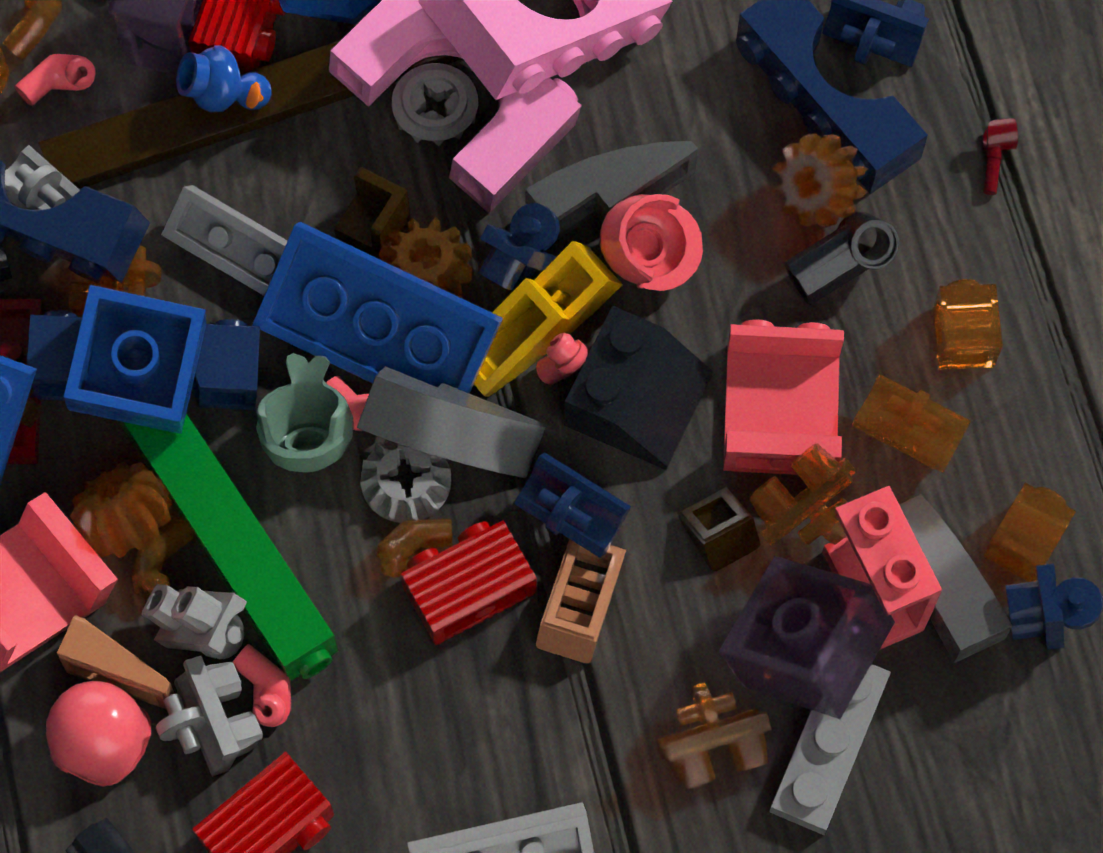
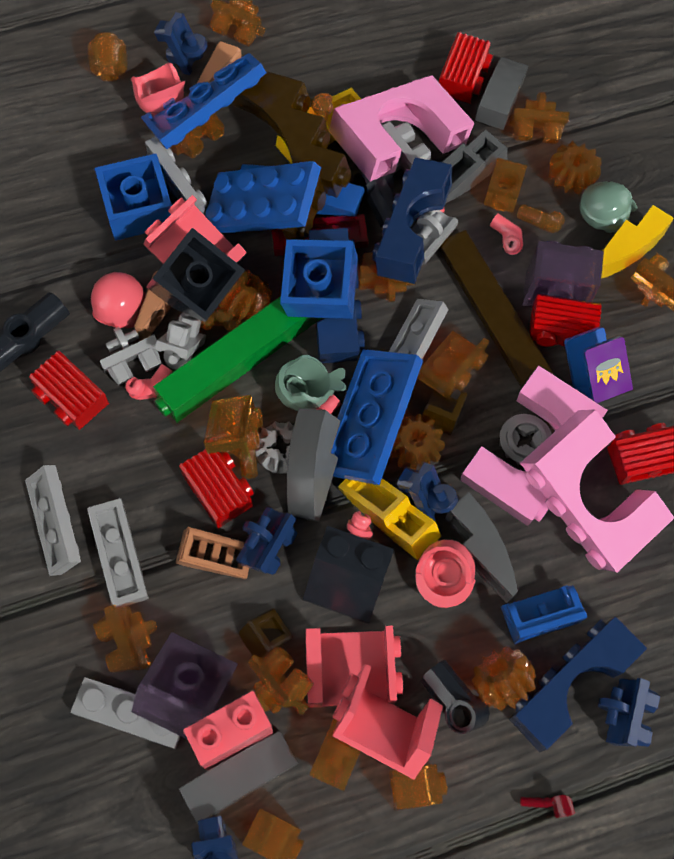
camera: 80 degrees right, 0 degrees up
blue animal [176,45,272,112] -> none
none -> light grey plate [87,498,149,610]
none -> black slope [146,228,245,322]
none -> clear orange bracket [204,395,263,463]
none -> coral panel [333,664,443,780]
none -> clear orange bracket [417,330,490,399]
none -> blue hinge [501,585,588,644]

